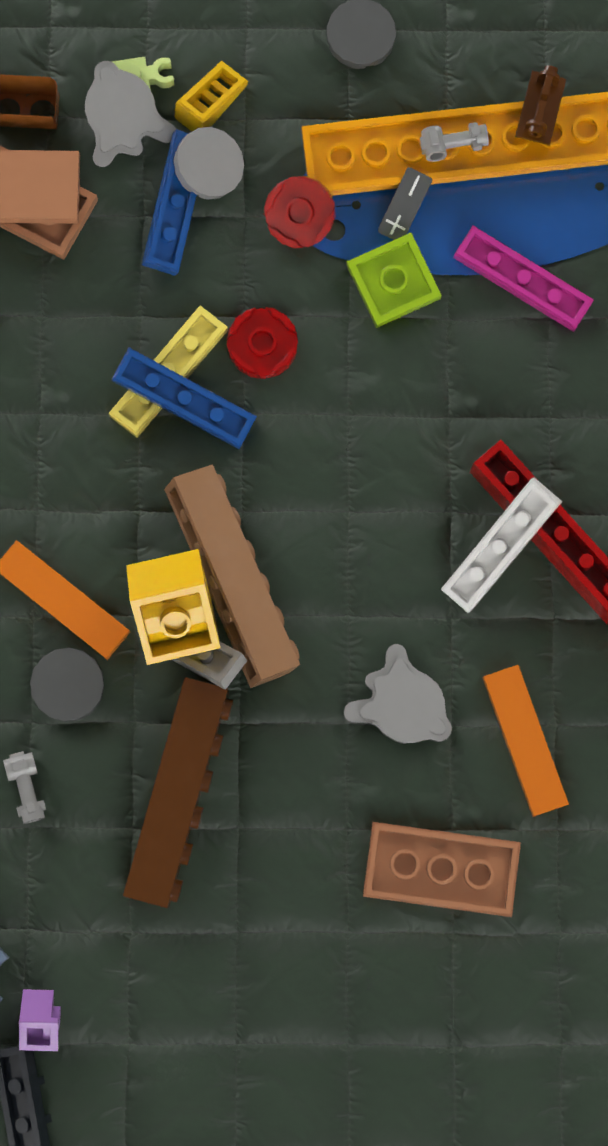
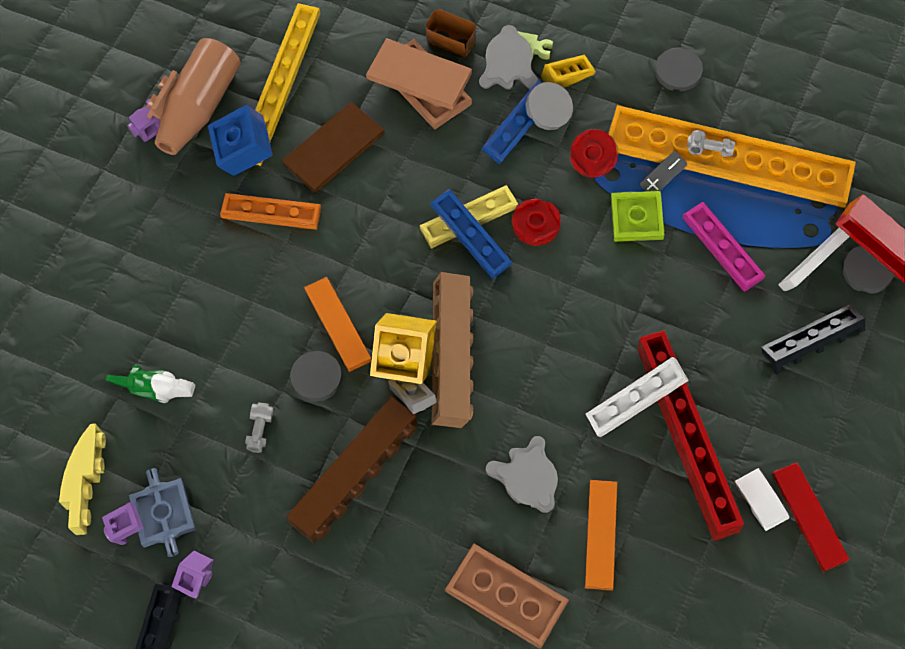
camera: 30 degrees right, 15 degrees down
reddish brown hinge [515,65,566,146] -> none

